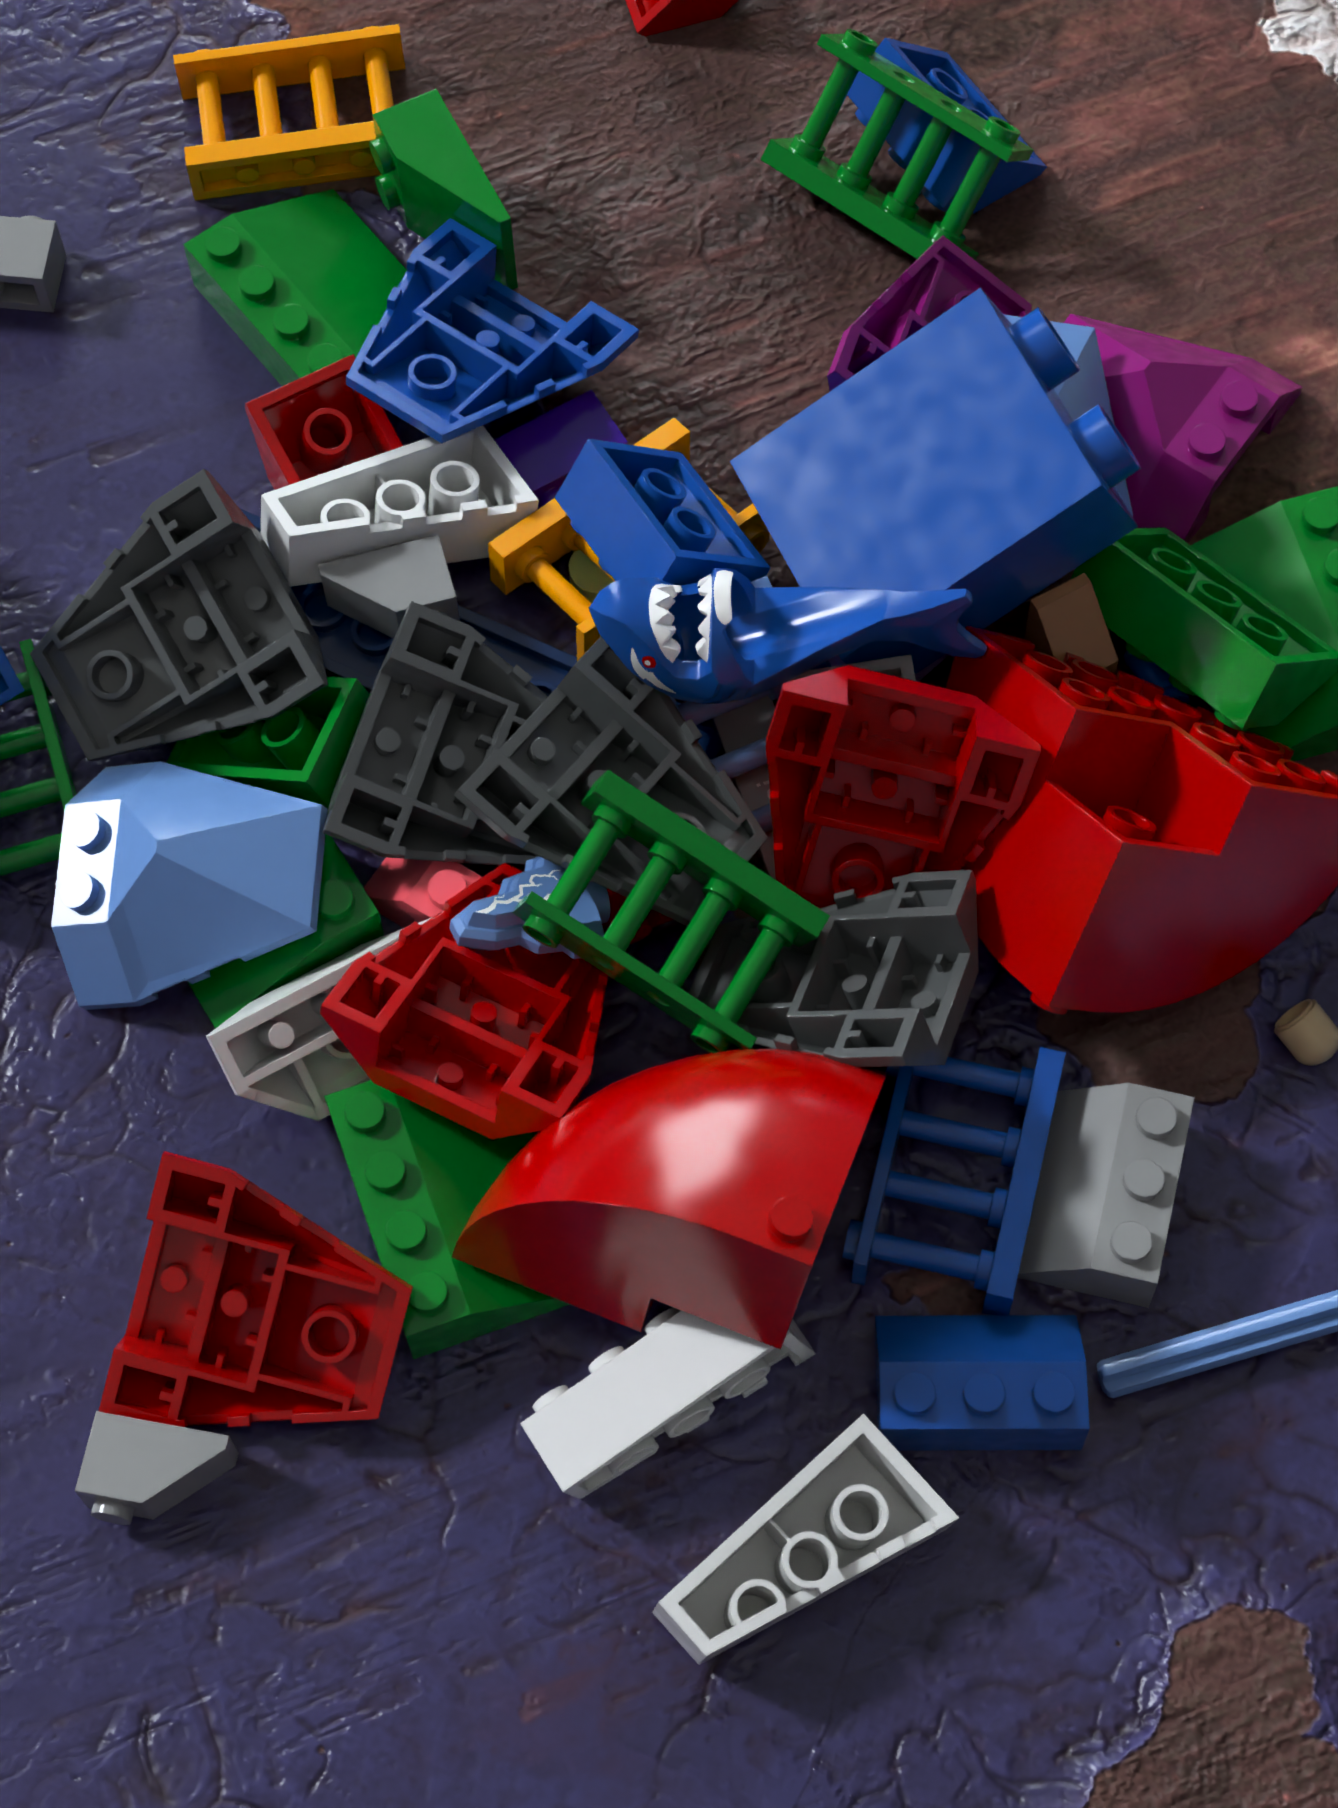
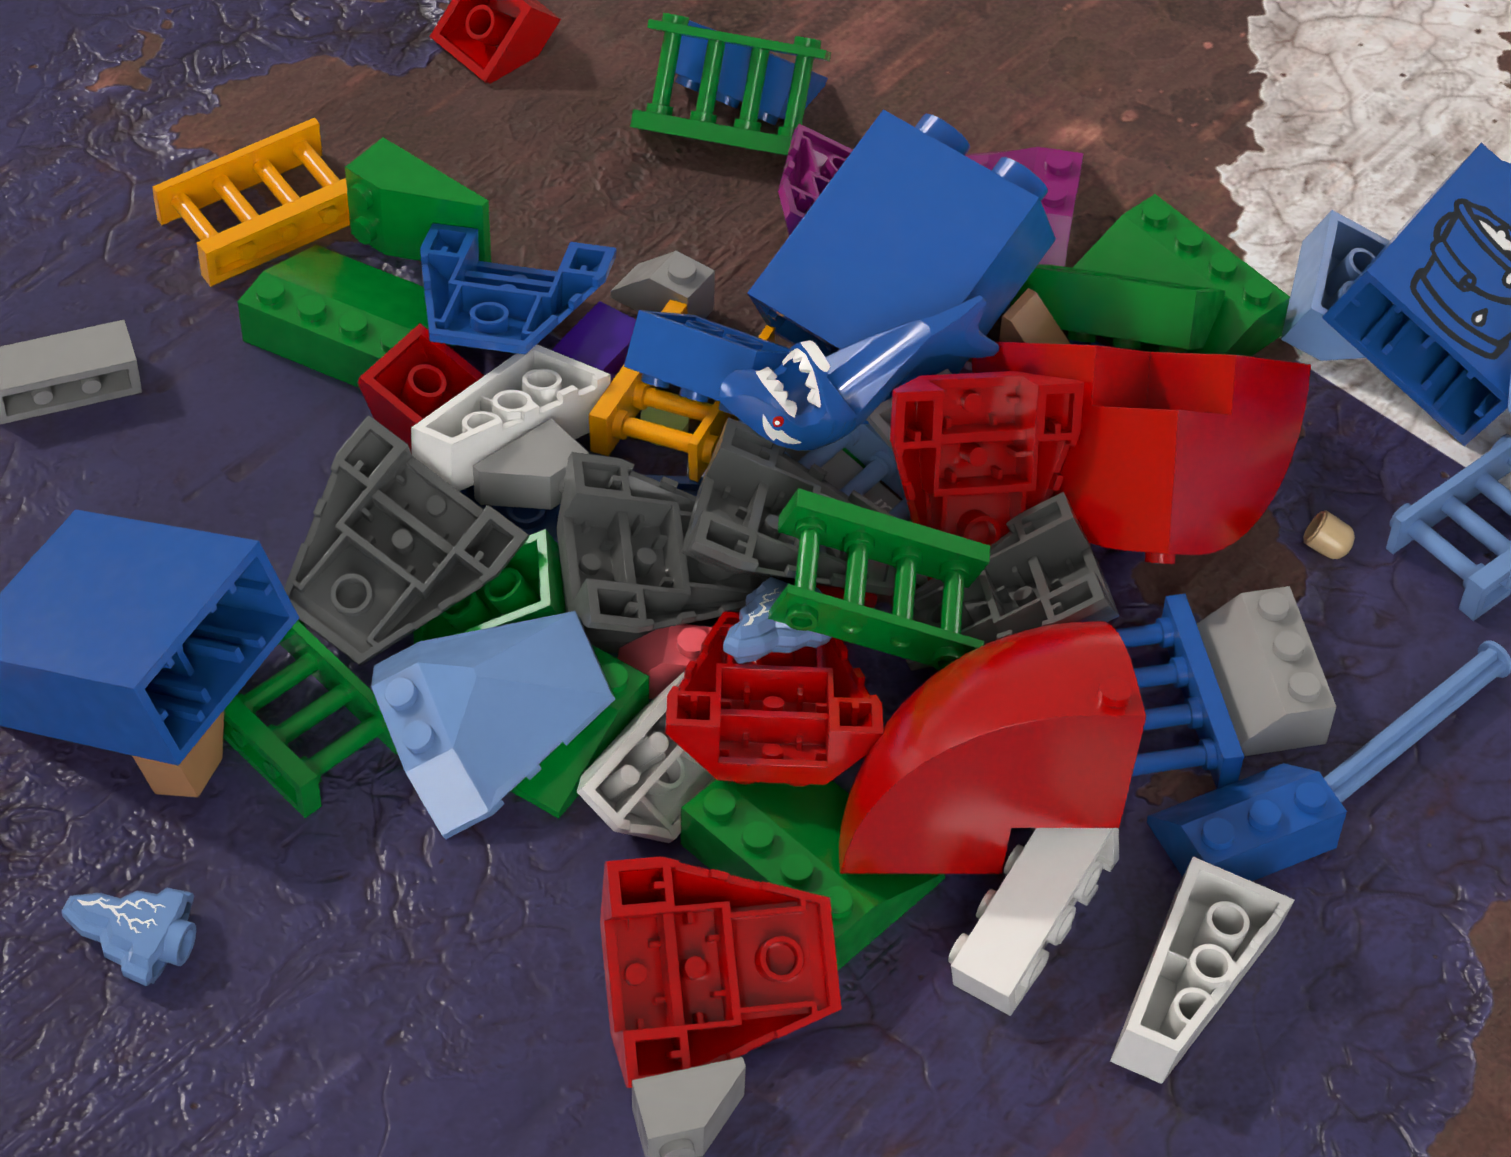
camera: 30 degrees left, 15 degrees down
none -> light grey slope [611,251,715,319]

